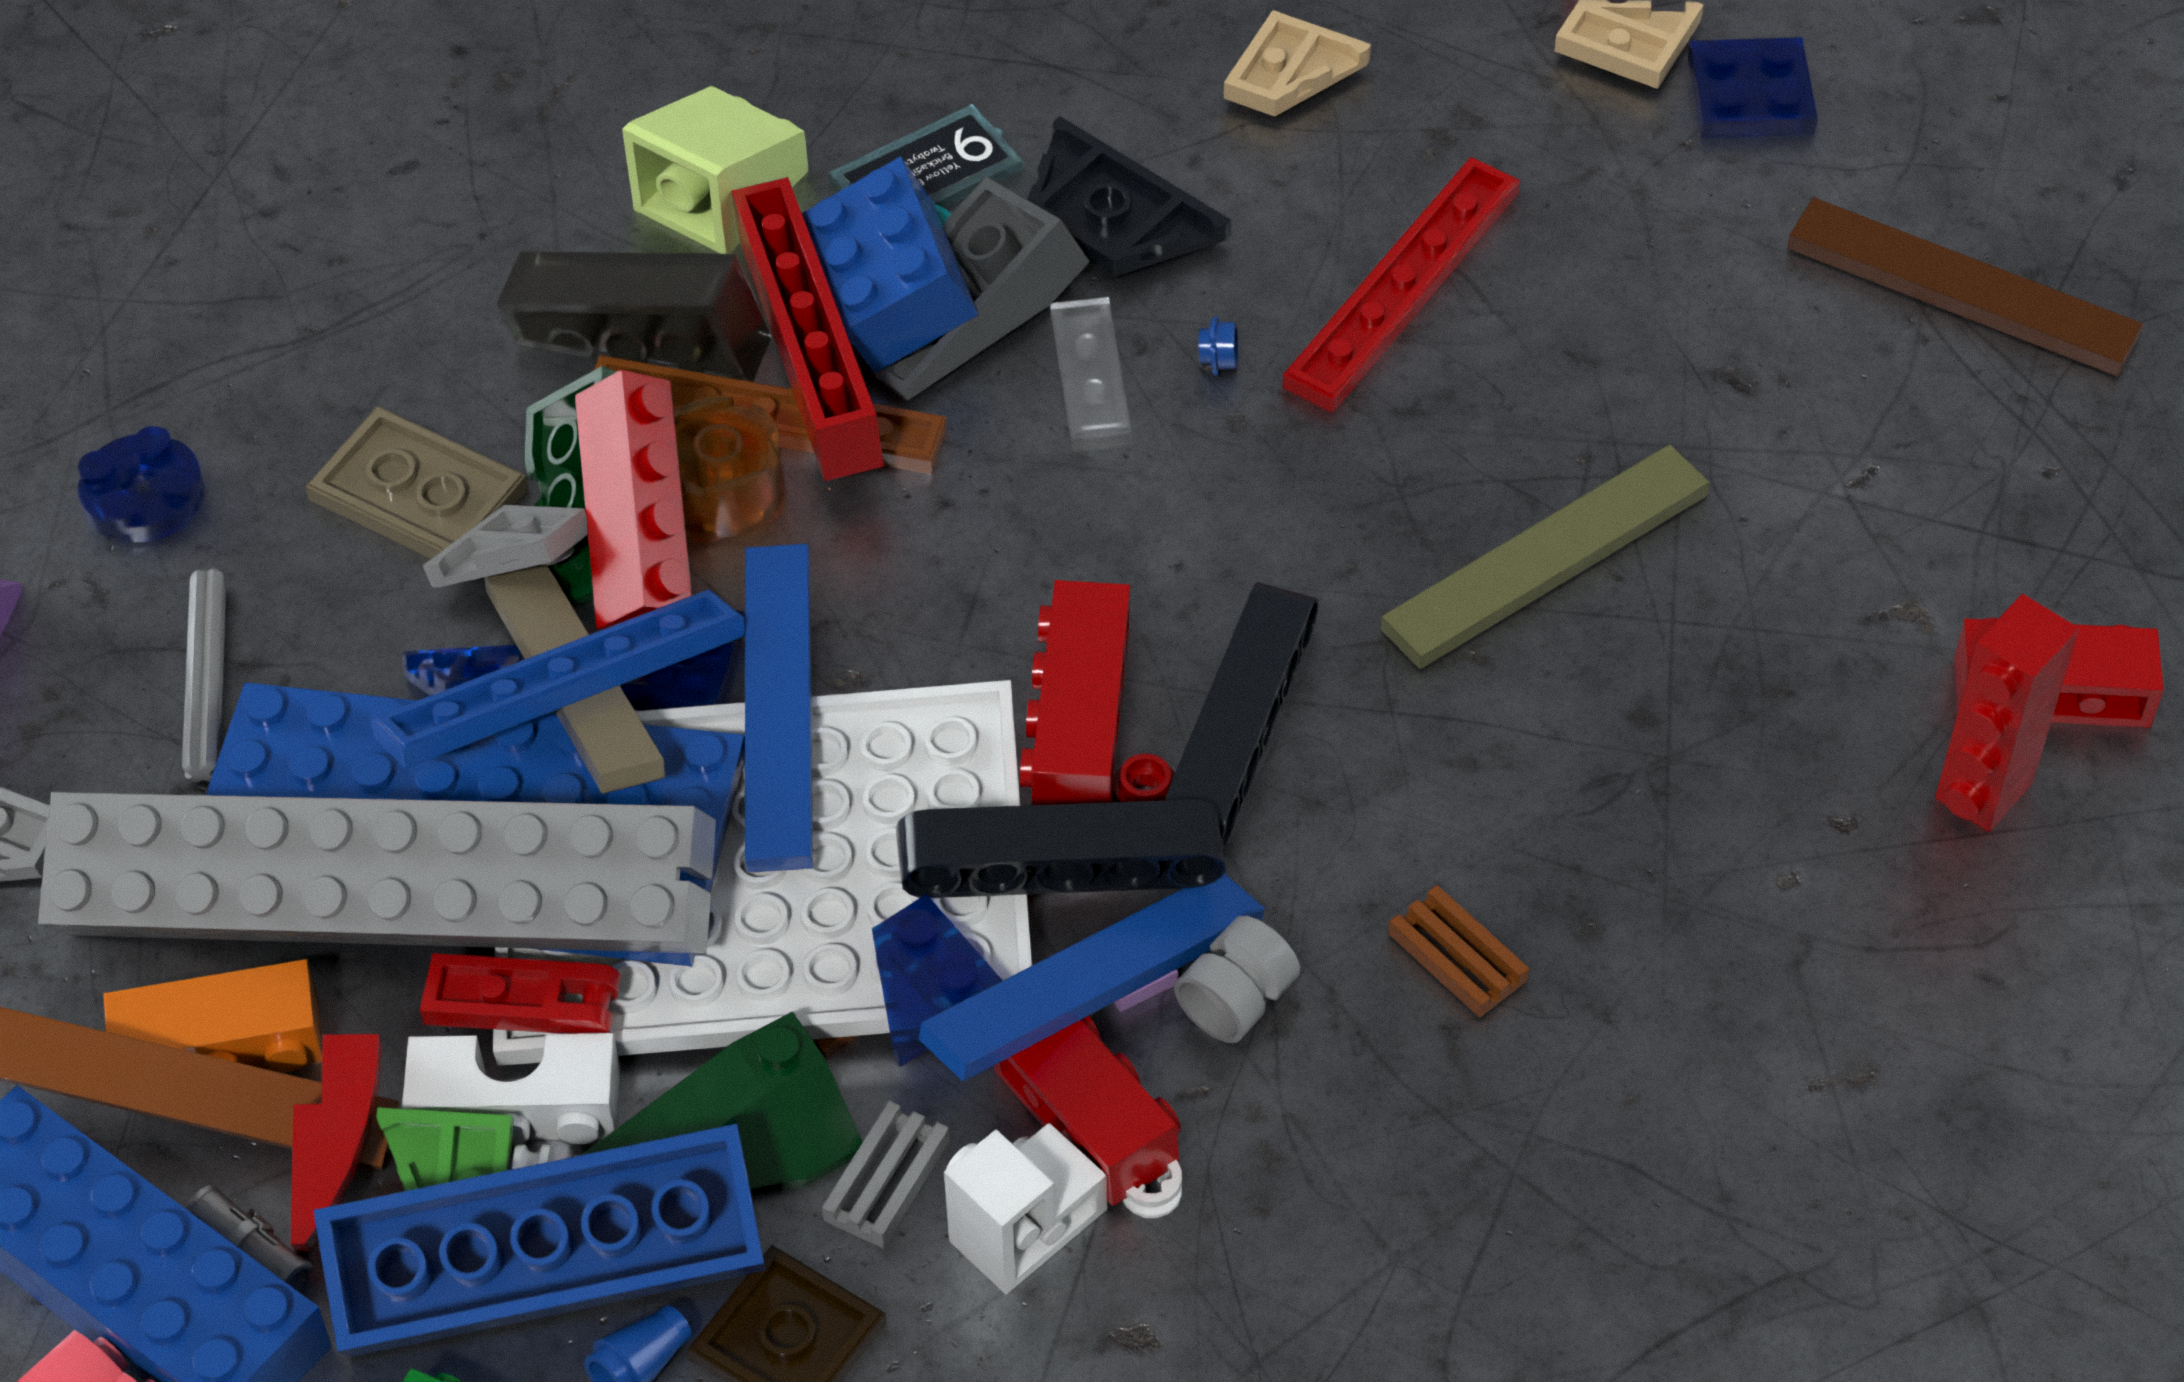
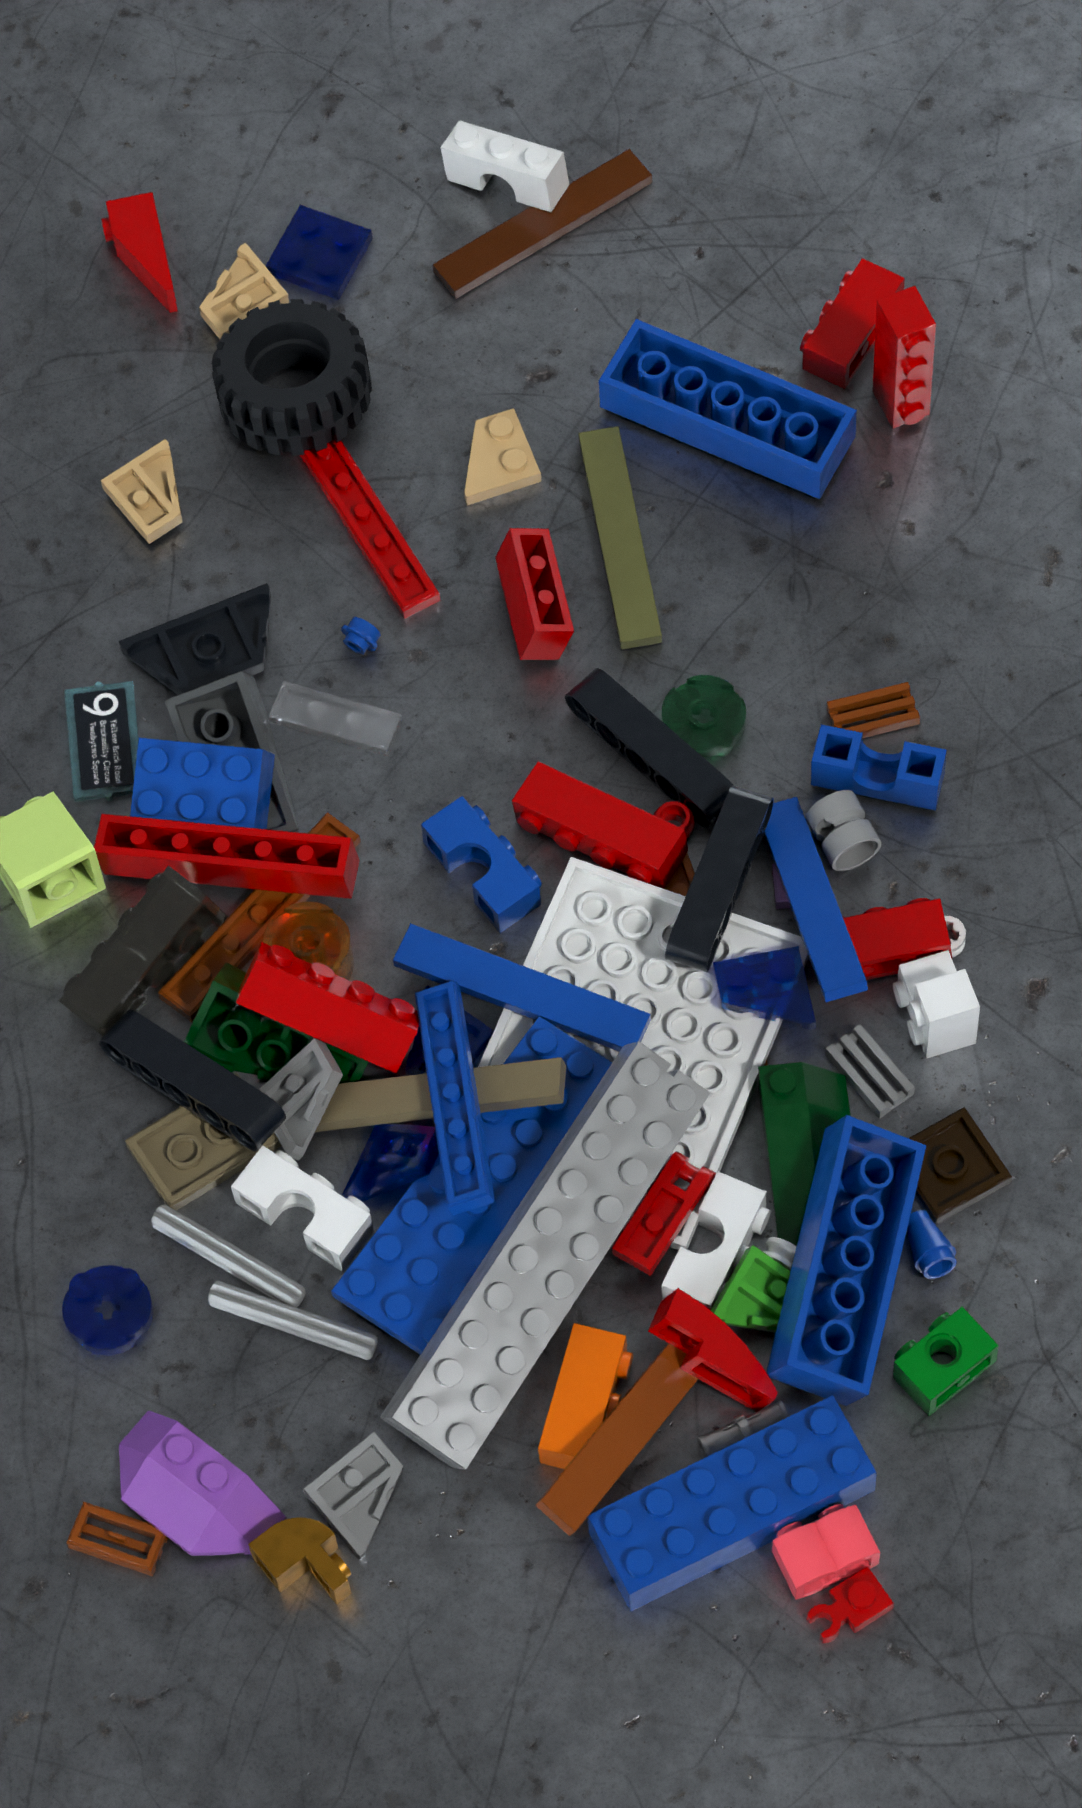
camera: 60 degrees left, 10 degrees up
none -> black beam [98,1009,286,1151]
none -> light grey axle [151,1204,306,1308]
none -> black tyre [211,299,372,456]
none -> white arch [231,1145,374,1272]
none -> blue arch [421,796,542,933]
none -> white arch [440,120,569,212]
none -> tan wing [464,408,541,505]
none -> red brick [495,528,574,660]
none -> blue brick [599,319,857,499]
none -> clear green plate [662,675,746,757]
none -> blue arch [811,724,947,811]

